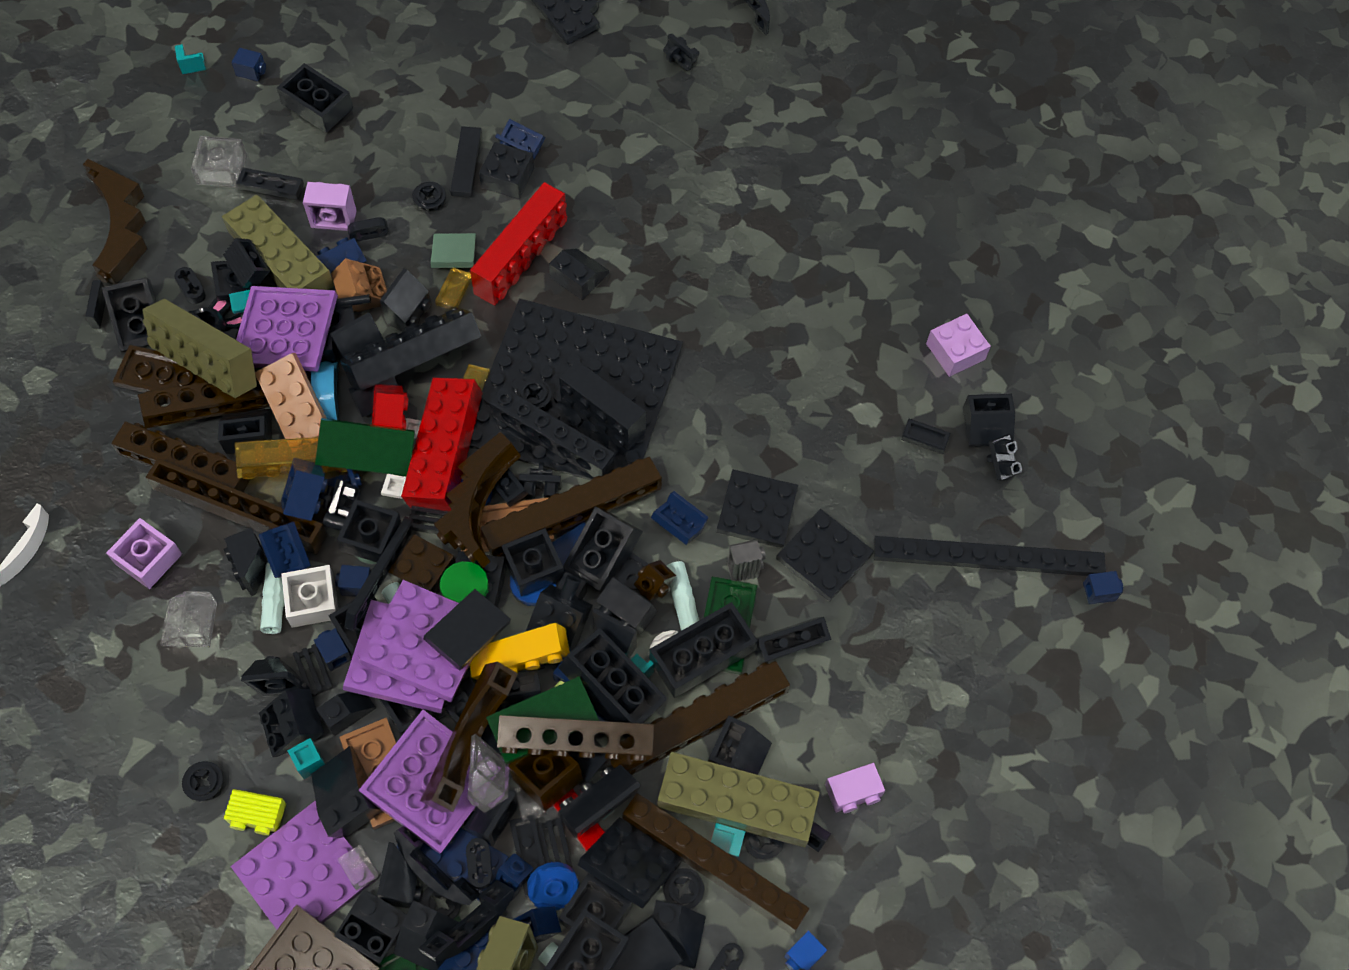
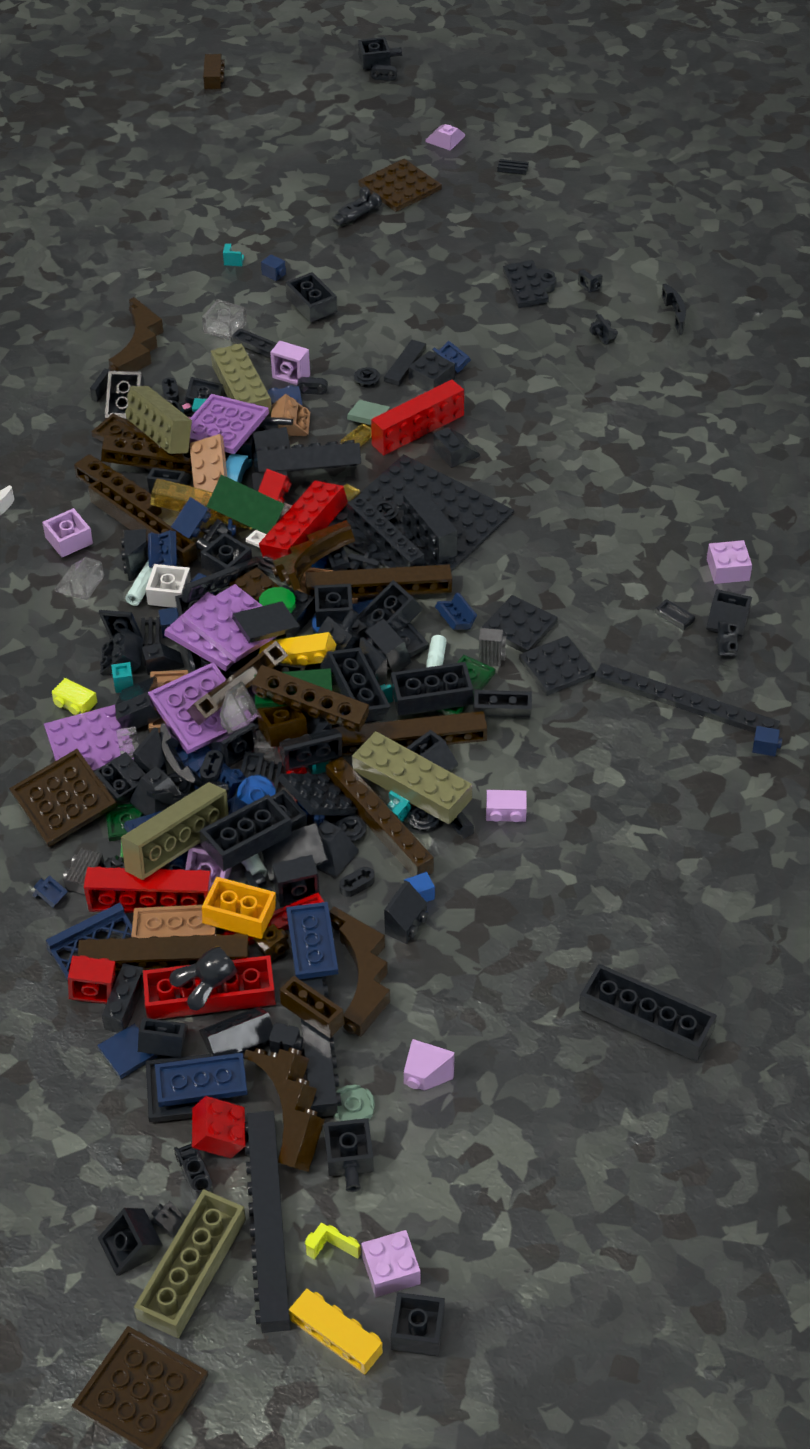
camera: 25 degrees right, 15 degrees down
black gear [182,761,224,802] -> none
black brick [223,238,270,289] -> none
black slope [380,268,431,332] -> none
dark brown brick [634,560,677,600] -> none

